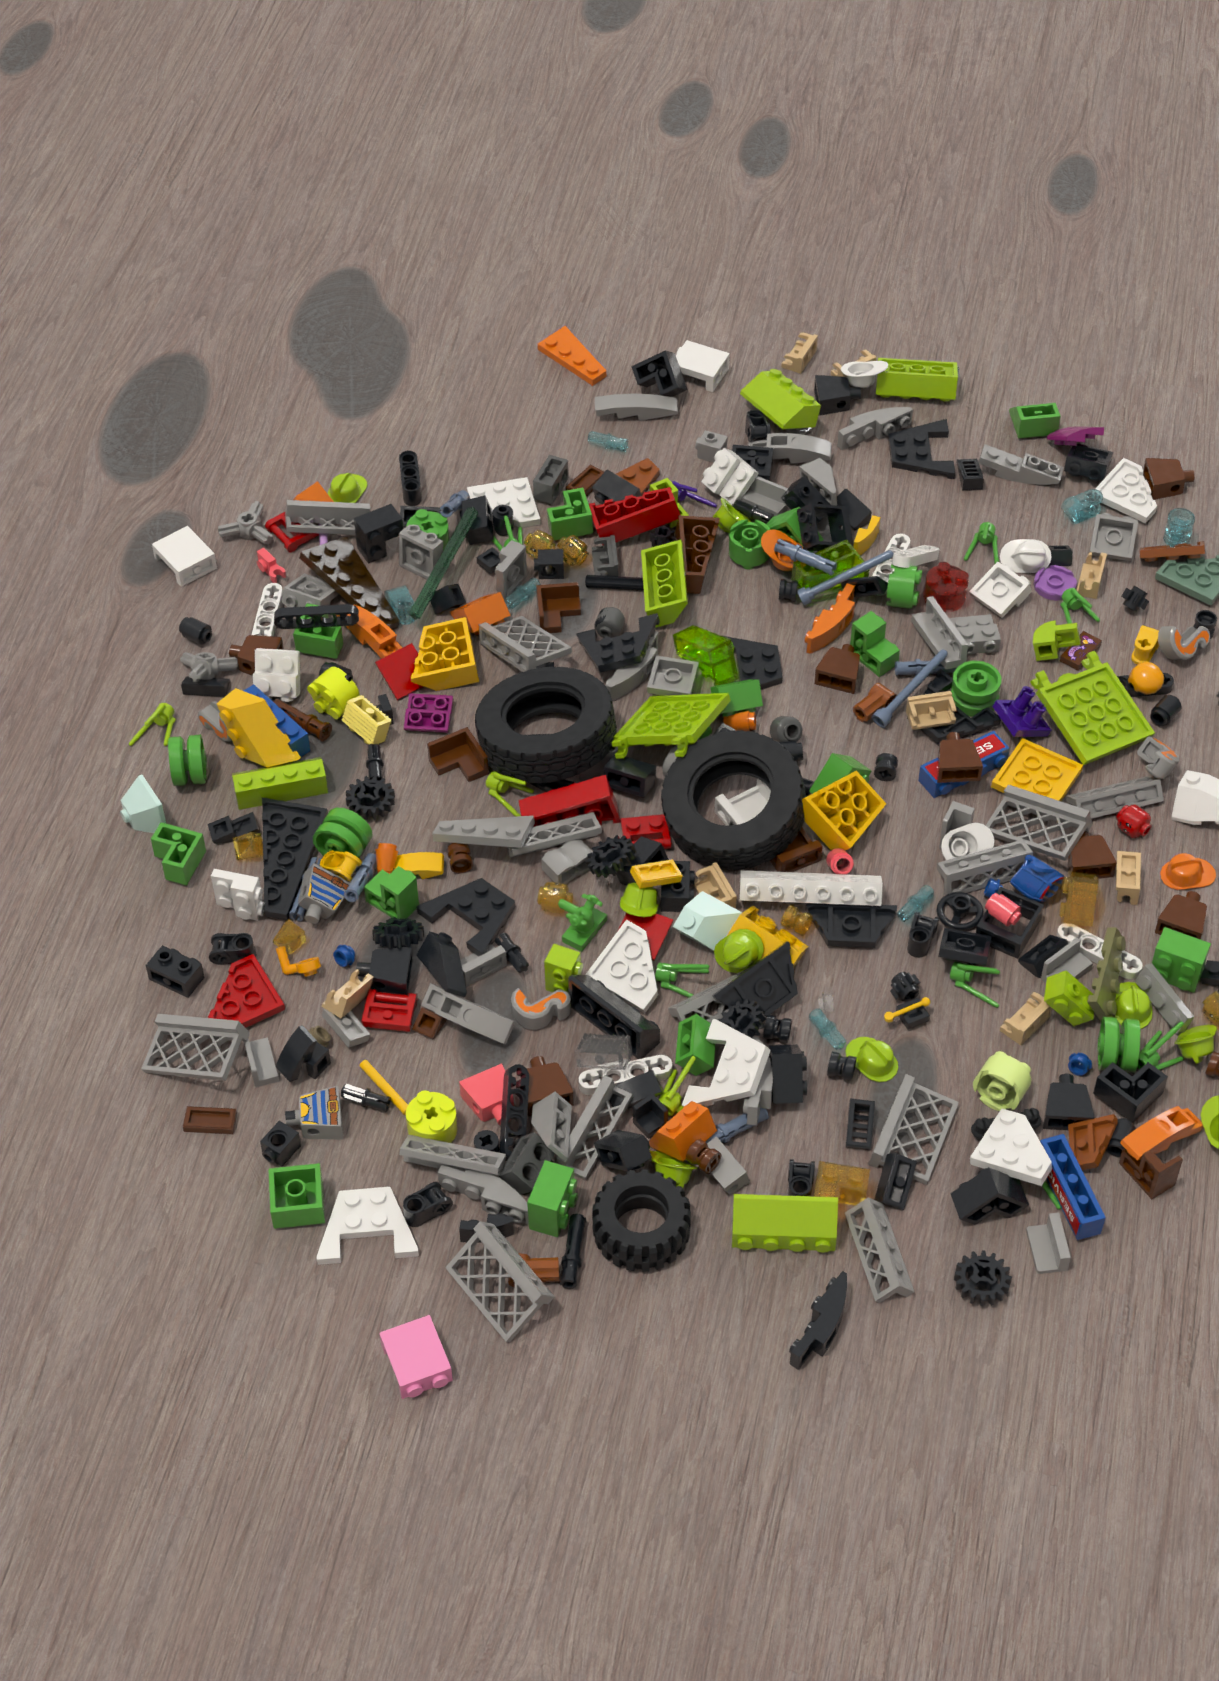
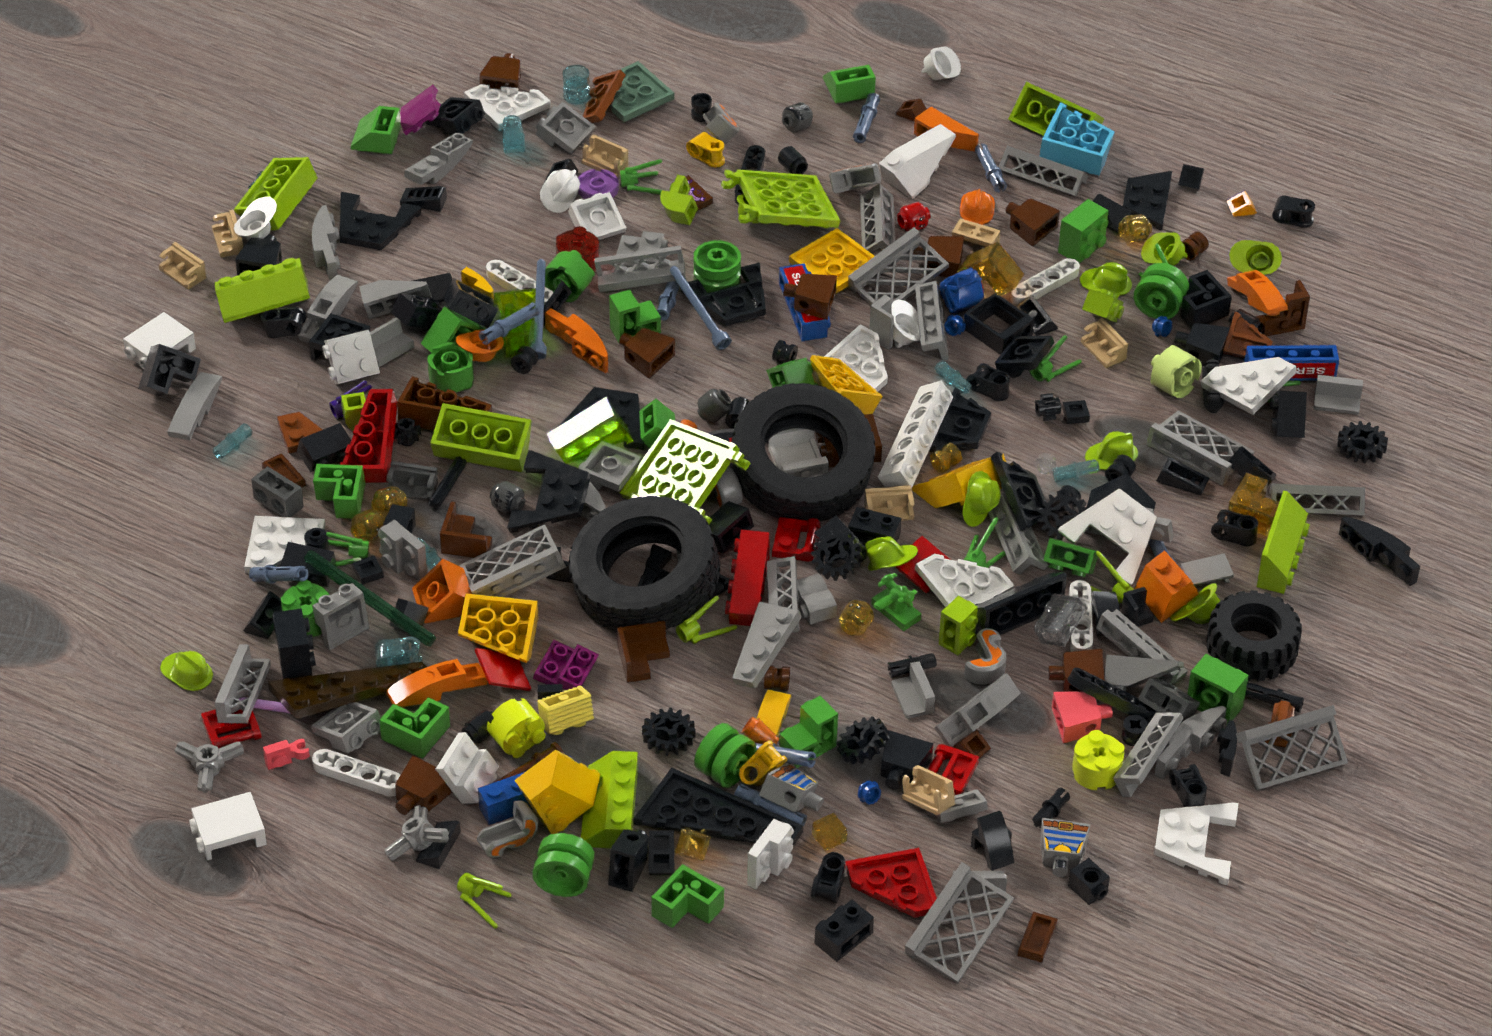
camera: 75 degrees left, 5 degrees down
light aqua slope [120,775,166,833] -> none
black brick [179,617,212,645] -> none
bright green brick [269,1163,325,1229] -> none
black beam [274,604,359,629] -> none
light orange plate [276,946,321,976] -> none
orange slope [293,481,334,502] -> none
dark tan plate [308,1026,330,1047] -> none
yellow bar [359,1060,408,1115] -> none
black axle [366,744,384,781] -> none
bright pink panel [379,1315,453,1399] -> none
black beam [399,450,422,506] -> none
black wing [416,878,516,956] -> none
black slope [416,931,467,997] -> none
orange wing [538,326,607,386] -> none
black brick [594,1130,652,1171] -> none
yellow plate [630,859,683,888] -> none
light aqua slope [673,891,742,951] -> none
reddish brown wheel [686,1139,722,1174] -> none
light grey brick [695,430,728,463] -> none
lime piece [713,498,752,533] -> none
black axle [733,499,774,524] -> none
coral brick [826,848,854,874] -> none
dark orange piece [853,683,897,722] -> none
yellow hinge [884,997,930,1022] -> none
white beam [892,545,940,568] -> none
tan hinge [906,691,956,730] -> none
black piece [936,892,984,931] -> none
bright green plant [964,522,999,564] -> none
coral brick [985,893,1022,926] -> none
dark purple plate [992,686,1052,737] -> none
light grey panel [1041,938,1093,983] -> none
olive wing [1087,927,1126,1021] -> none
black gear [1121,586,1149,612] -> none
light orange hair [1128,662,1164,694] -> none
light grey plate [1135,964,1194,1034] -> none
none -> black torso [608,829,649,892]
none -> white plate [824,324,888,392]

